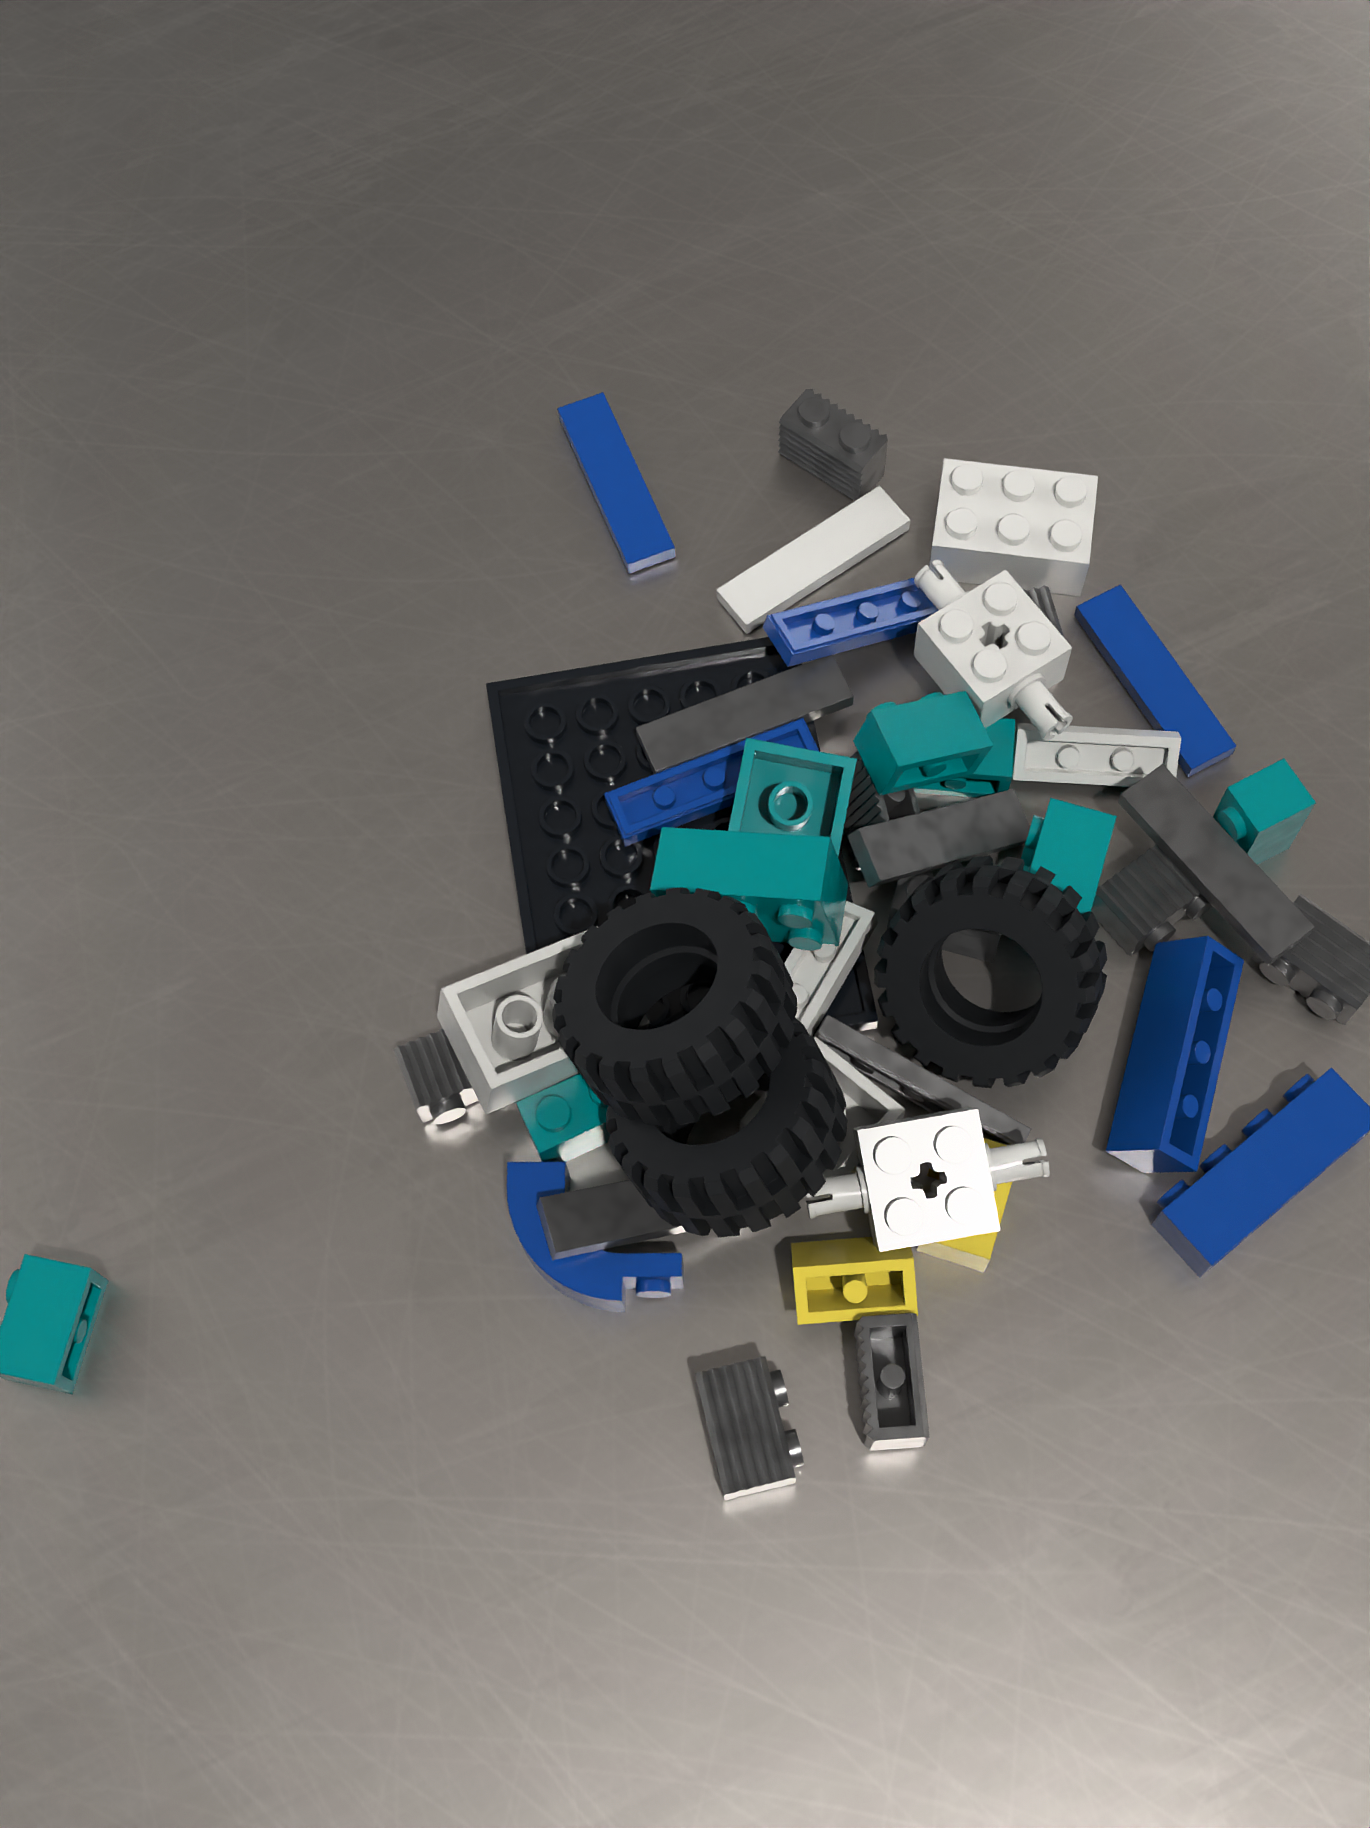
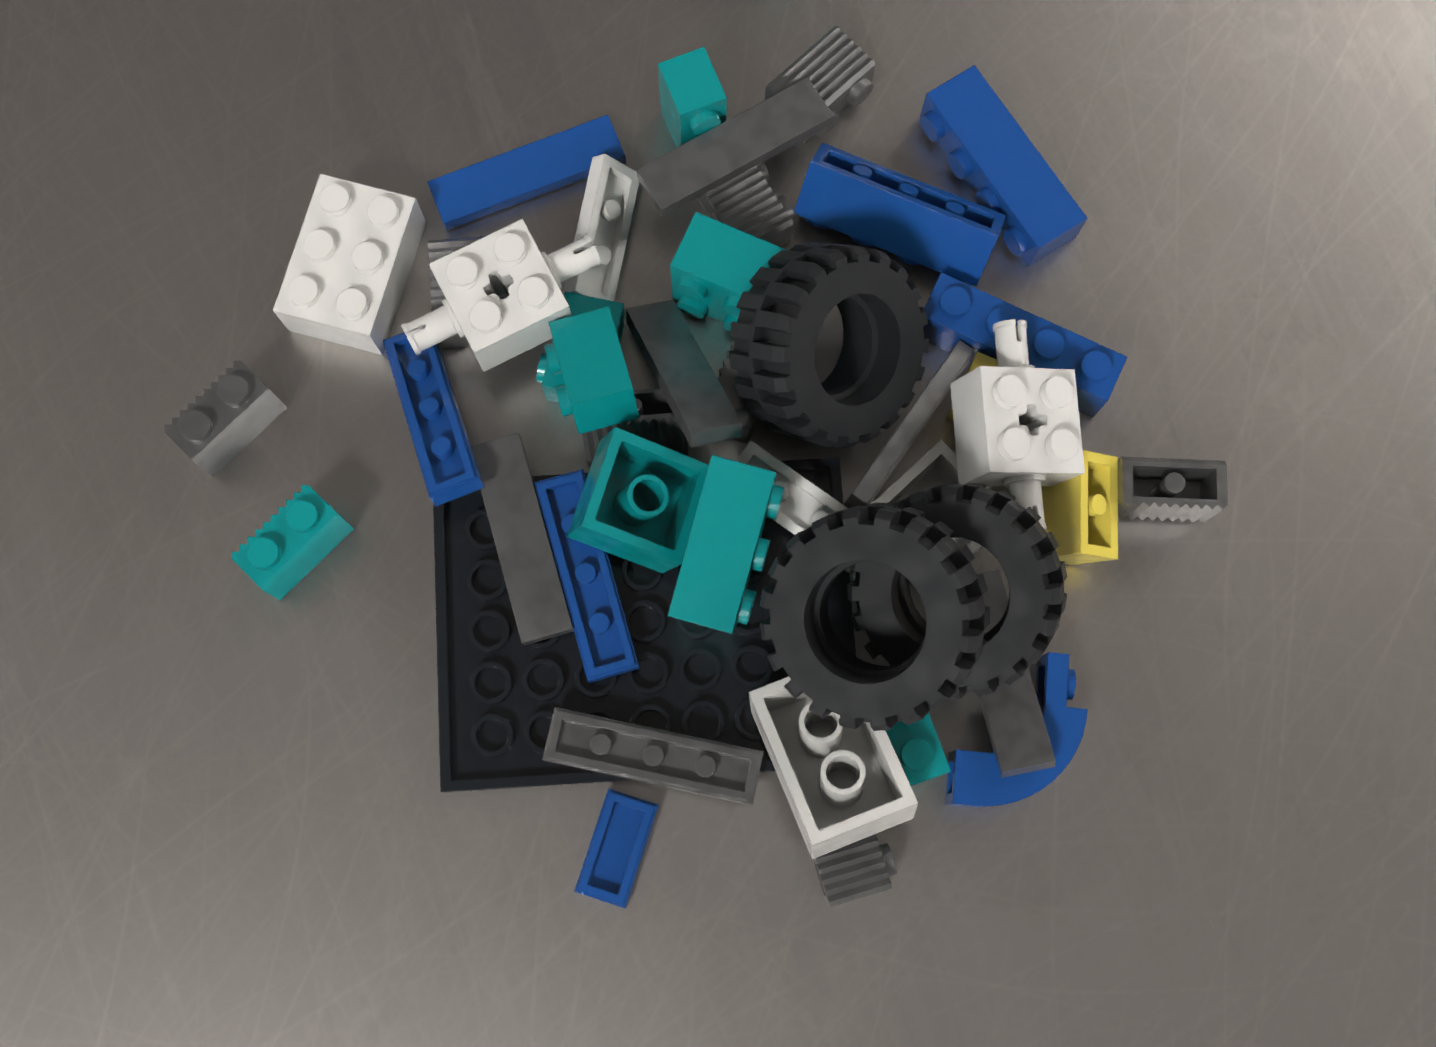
camera: 90 degrees left, 10 degrees up
blue tile [557,392,676,574] -> none
flat silver brick [695,1356,804,1501] -> none
white tile [716,485,910,634] -> none
none -> teal brick [231,485,354,601]
none -> flat silver tile [542,707,764,805]
none -> blue tile [574,788,659,908]
none -> blue brick [923,273,1127,418]

